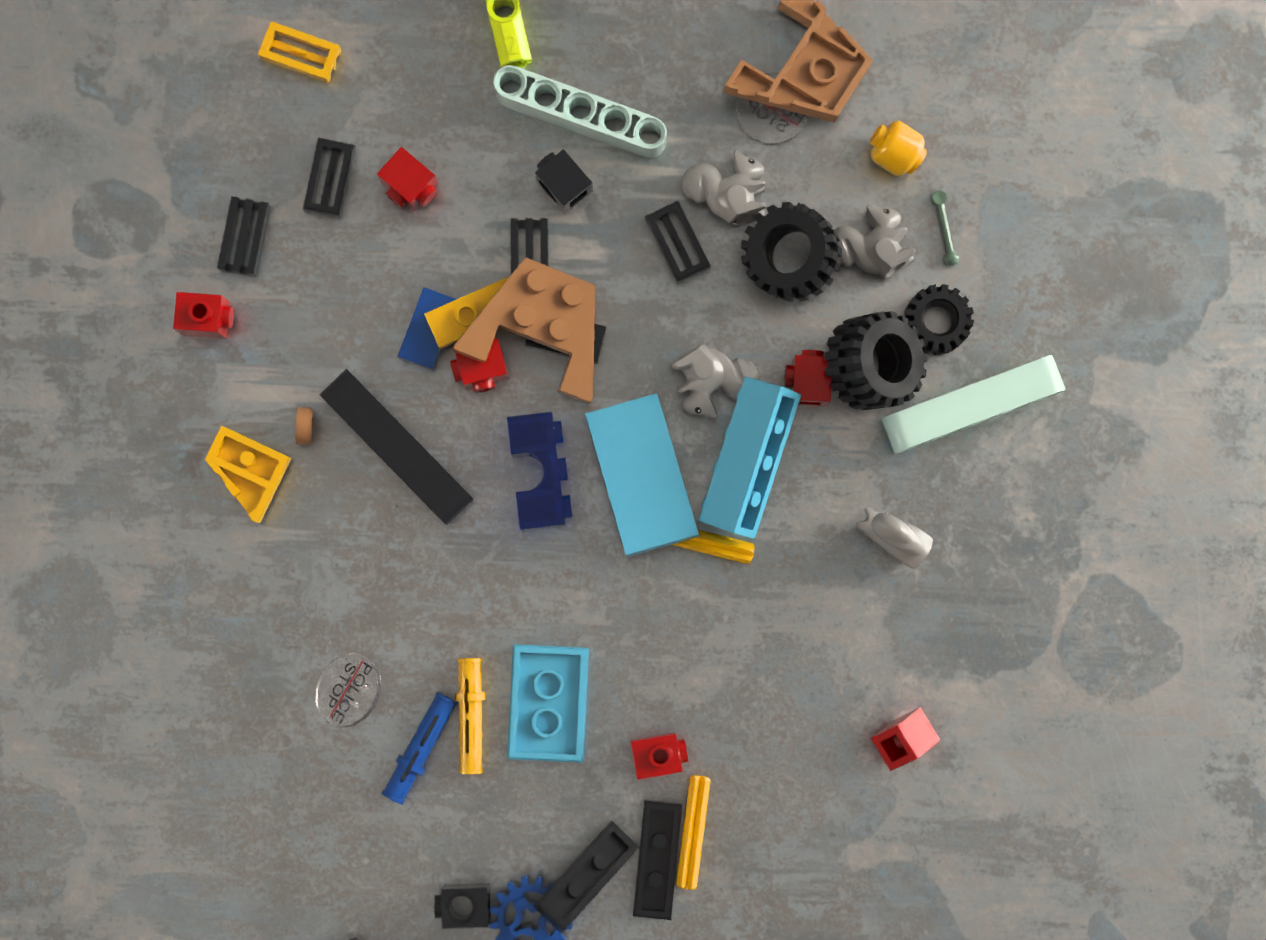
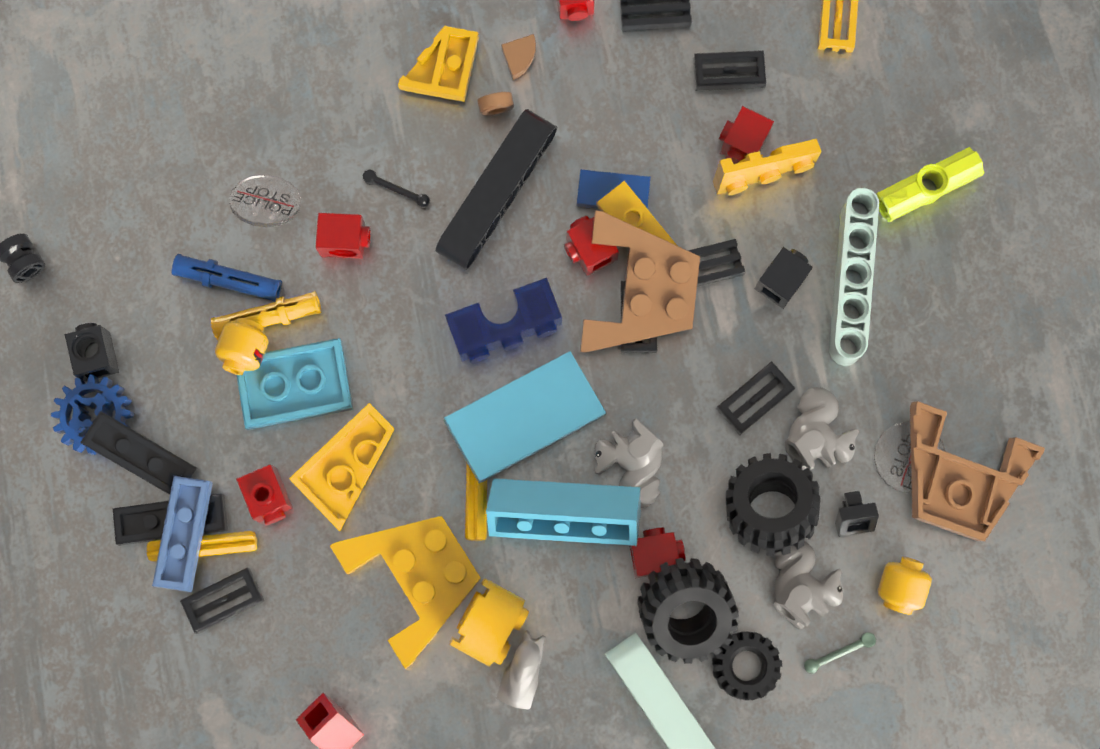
camera: 80 degrees right, 5 degrees down
none -> medium blue tile [152,476,213,592]
none -> black tile [180,567,265,634]
none -> yellow head [215,318,269,375]
none -> yellow wing [289,403,395,531]
none -> red brick [315,213,371,258]
none -> yellow wing [330,516,481,669]
none -> black hinge [363,169,430,208]
none -> yellow brick [449,578,529,666]
none -> medium nougat tile [501,34,536,80]
none -> yellow wing [713,139,822,195]
none -> black tile [835,491,879,537]

